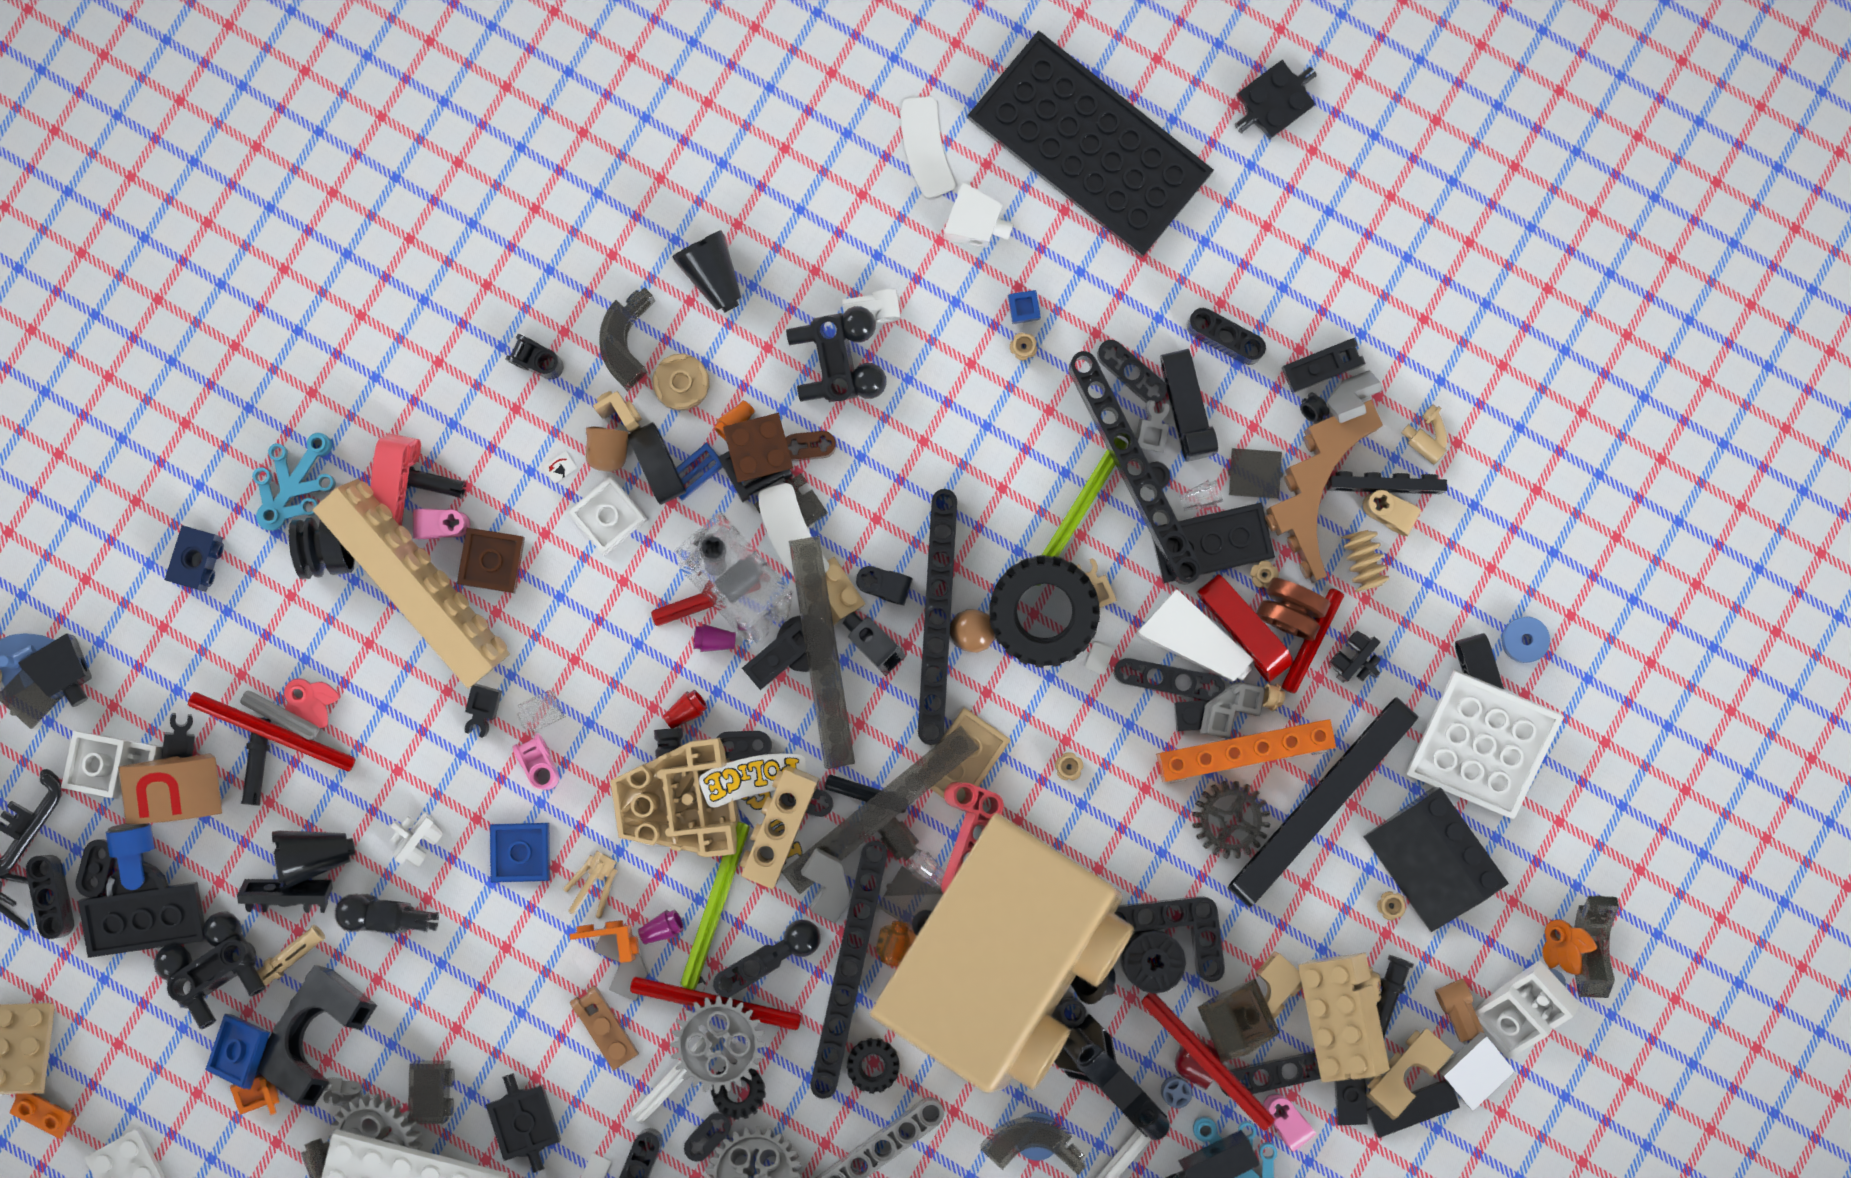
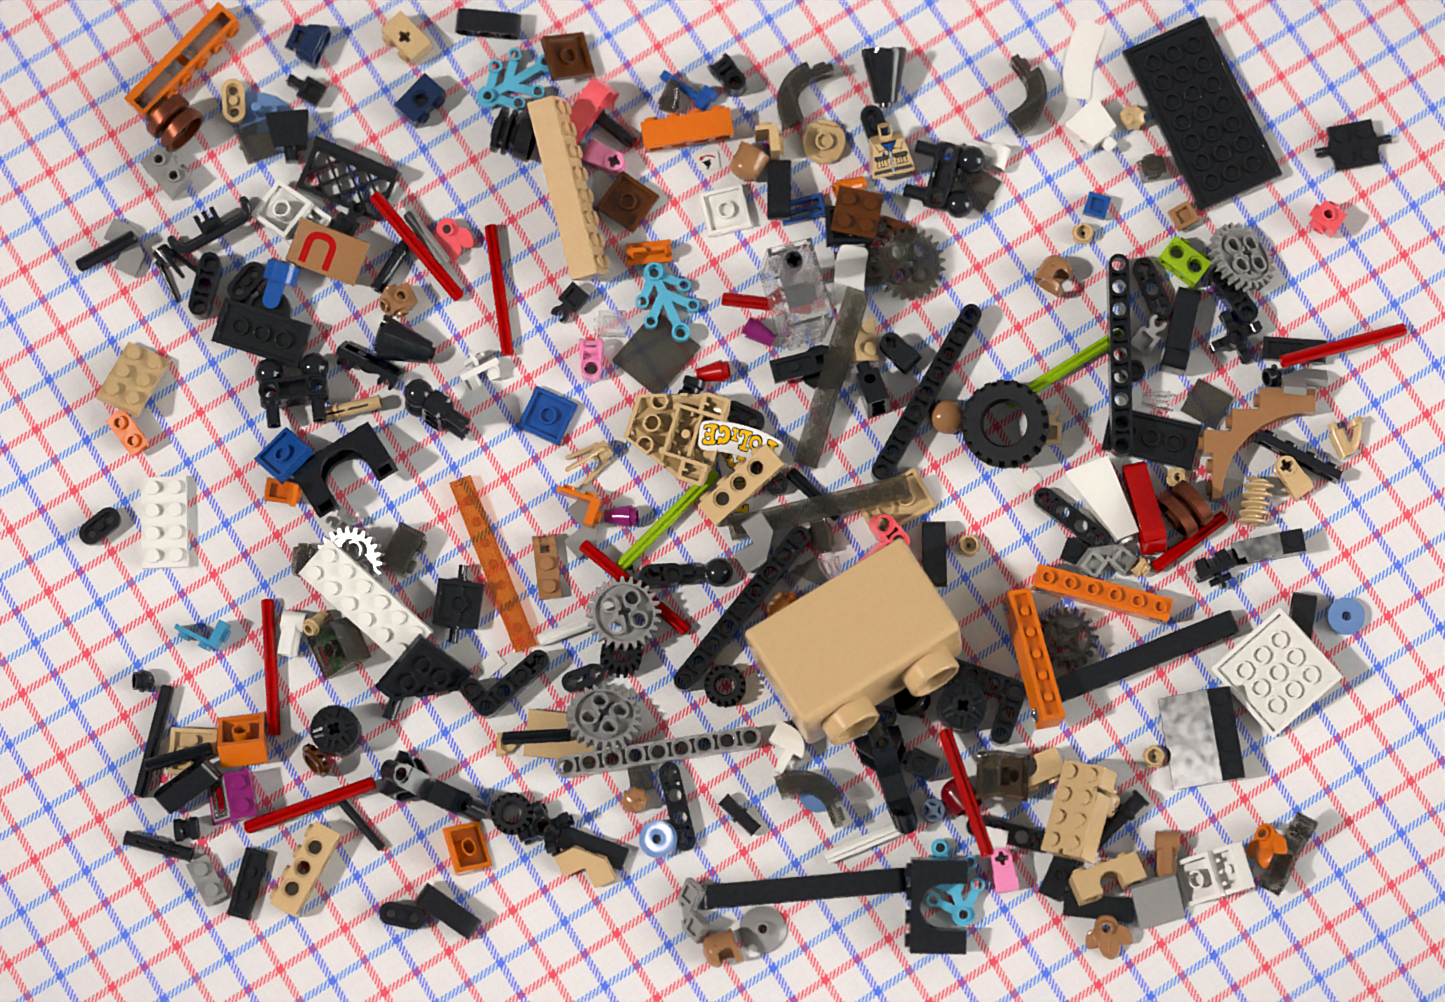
camera: 30 degrees right, 5 degrees down
none -> dark blue piece [284,23,332,69]
none -> black plate [286,74,328,108]
none -> black fence [296,135,402,222]
none -> medium nougat brick [378,282,418,318]
none -> tan brick [381,11,433,66]
none -> clear orange tile [449,475,537,653]
none -> black beam [455,8,522,40]
none -> red axle [485,224,514,357]
none -> reddish brown plate [540,32,595,81]
none -> clear smoke piece [612,313,701,394]
none -> orange hinge [625,239,673,266]
none -> medium azure plant [635,262,700,343]
none -> orange brick [640,105,734,153]
none -> clear smoke cone [657,79,681,113]
none -> blue brick [660,70,719,112]
none -> white brick [769,720,804,776]
none -> black plate [860,105,886,143]
none -> tan torso [869,122,915,180]
none -> clear smoke gear [872,226,946,301]
none -> black brick [902,747,940,782]
none -> black beam [922,521,947,587]
none -> clear smoke piece [953,170,1002,214]
none -> white sticker [986,827,1009,848]
none -> orange piece [1002,588,1066,730]
none -> clear smoke arch [1006,54,1047,138]
none -> medium nougat helmet [1033,255,1073,298]
none -> medium nougat plate [1085,914,1133,960]
none -> tan piece [1119,104,1146,131]
none -> clear smoke brick [1136,154,1167,184]
none -> lime brick [1157,236,1211,289]
none -> medium nougat plate [1168,200,1199,232]
none -> light grey gear [1208,222,1275,293]
none -> black pin [1208,310,1263,365]
none -> slope [1230,528,1306,566]
none -> red axle [1279,323,1407,368]
none -> coral brick [1309,200,1347,238]

